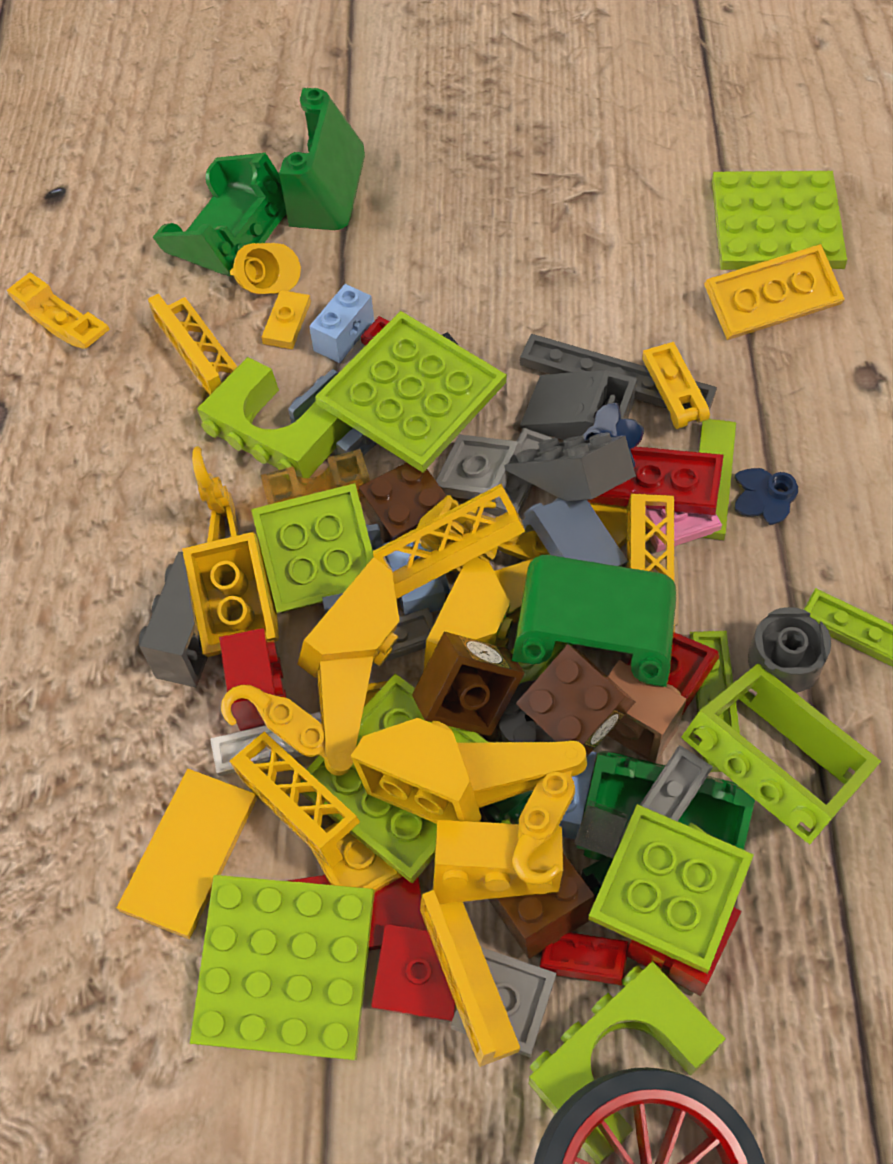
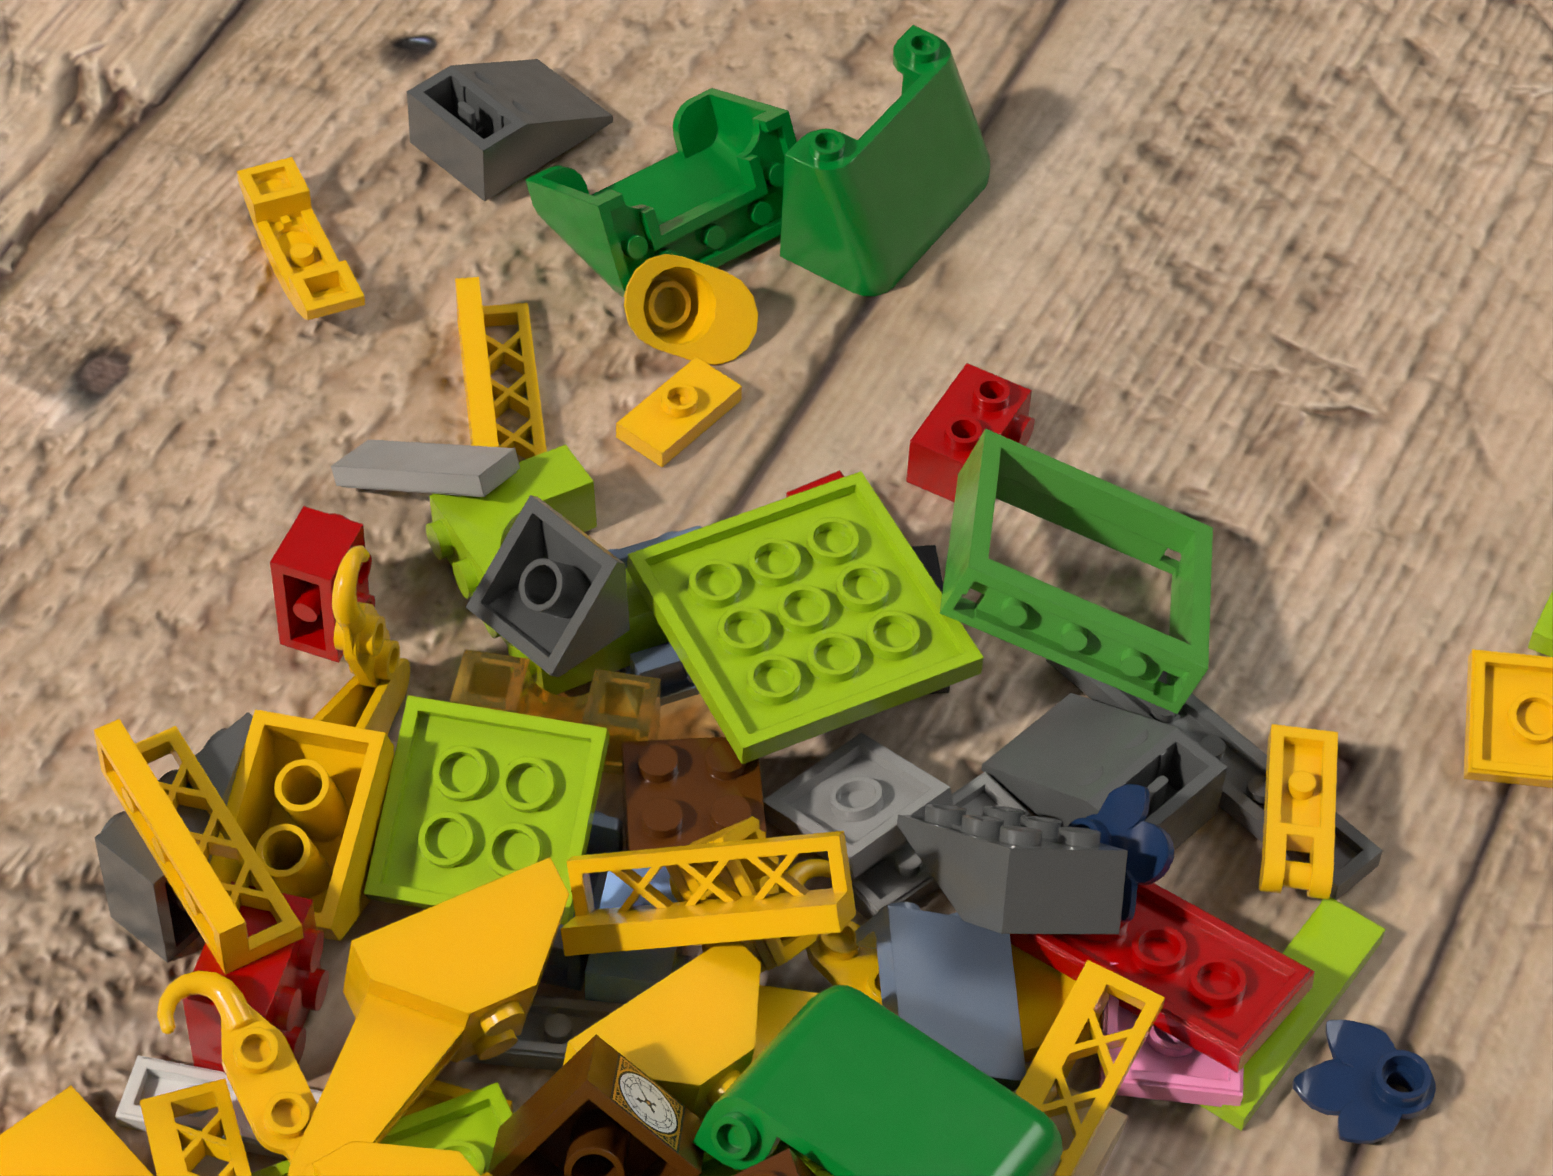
camera: 20 degrees right, 10 degrees down
light blue brick [309,284,374,363] -> none
none -> yellow fence [94,718,304,975]
none -> red brick [270,506,375,663]
none -> light grey tile [331,440,520,497]
none -> dark grey slope [407,59,613,201]
none -> dark grey slope [466,495,630,677]
none -> red brick [906,363,1035,502]
none -> bright green window [940,429,1213,714]

